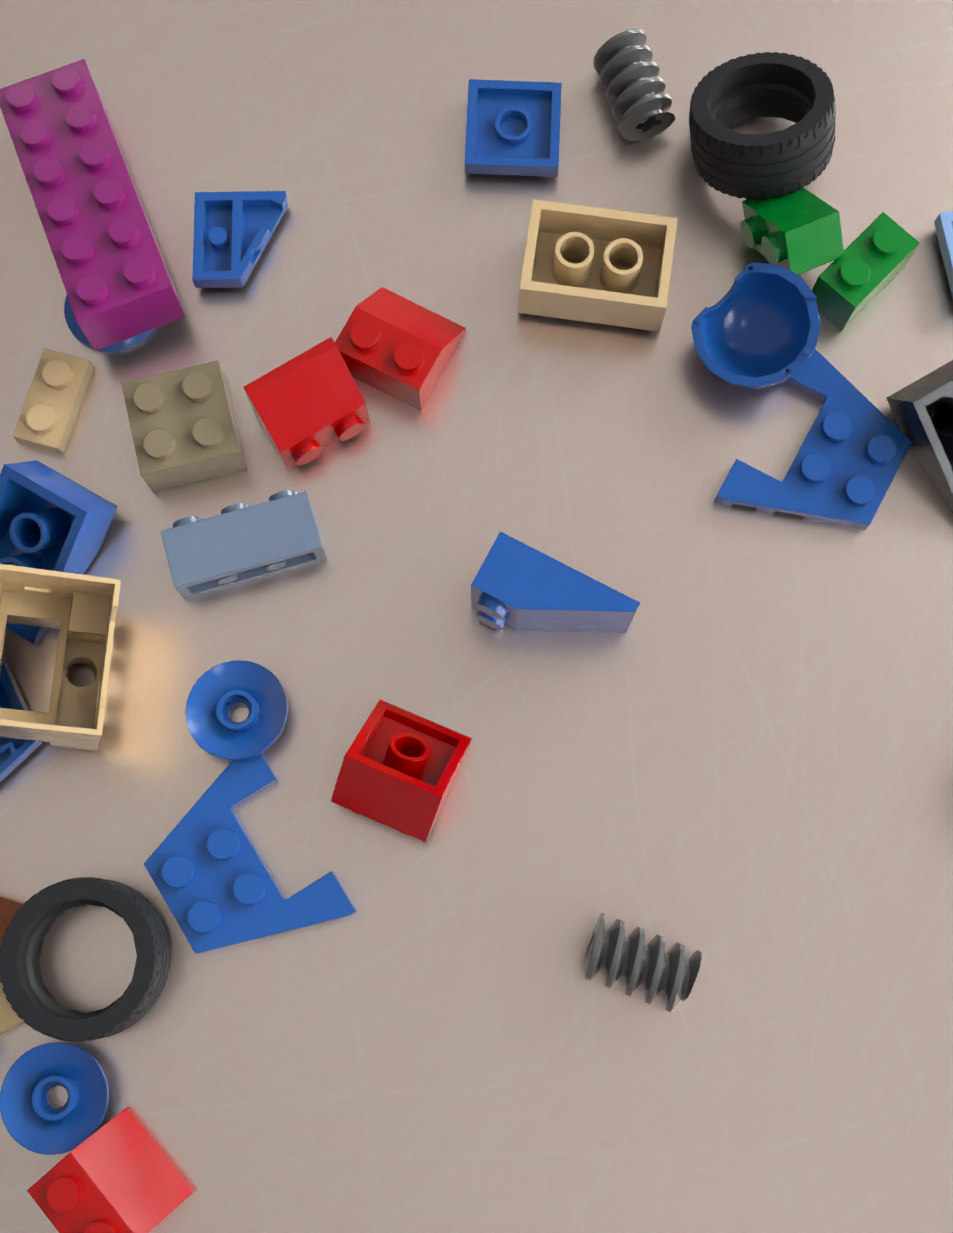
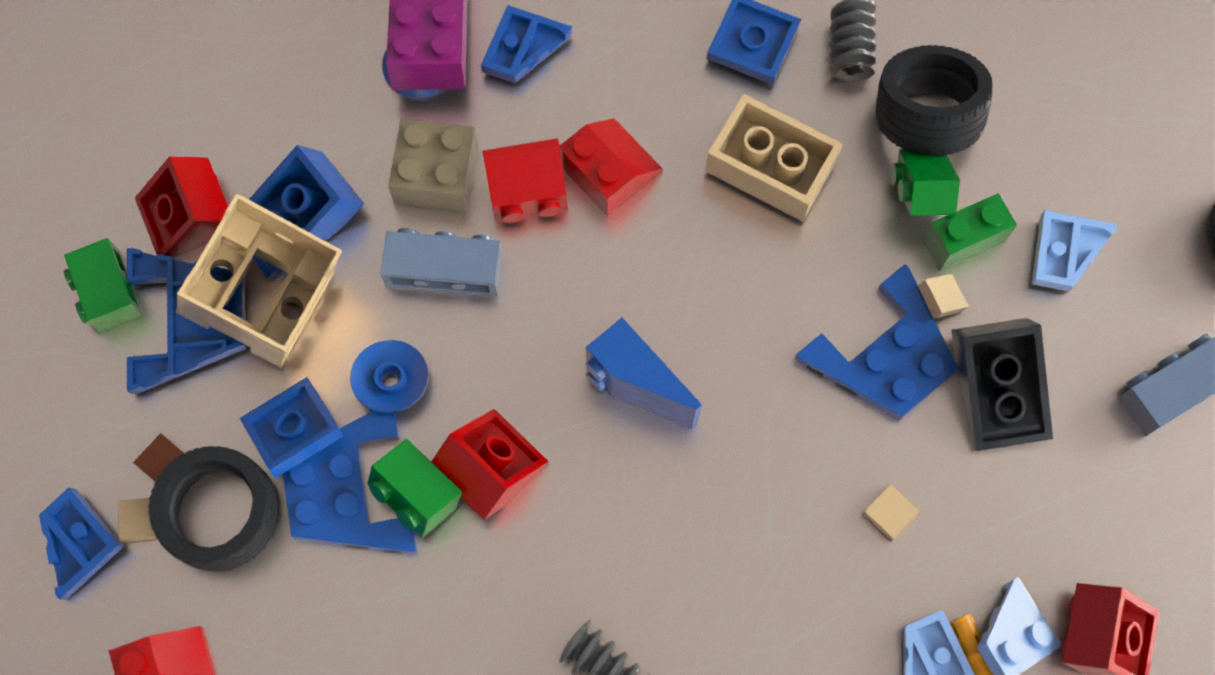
camera: 20 degrees right, 5 degrees down
blue dish [0,1042,109,1155] -> none
tan plate [13,348,94,455] -> none
blue cylinder [691,262,821,389] -> none
none -> blue plate [240,377,344,479]
none -> green brick [367,438,462,538]
none -> tan tile [862,484,920,541]
none -> tan tile [918,274,969,319]

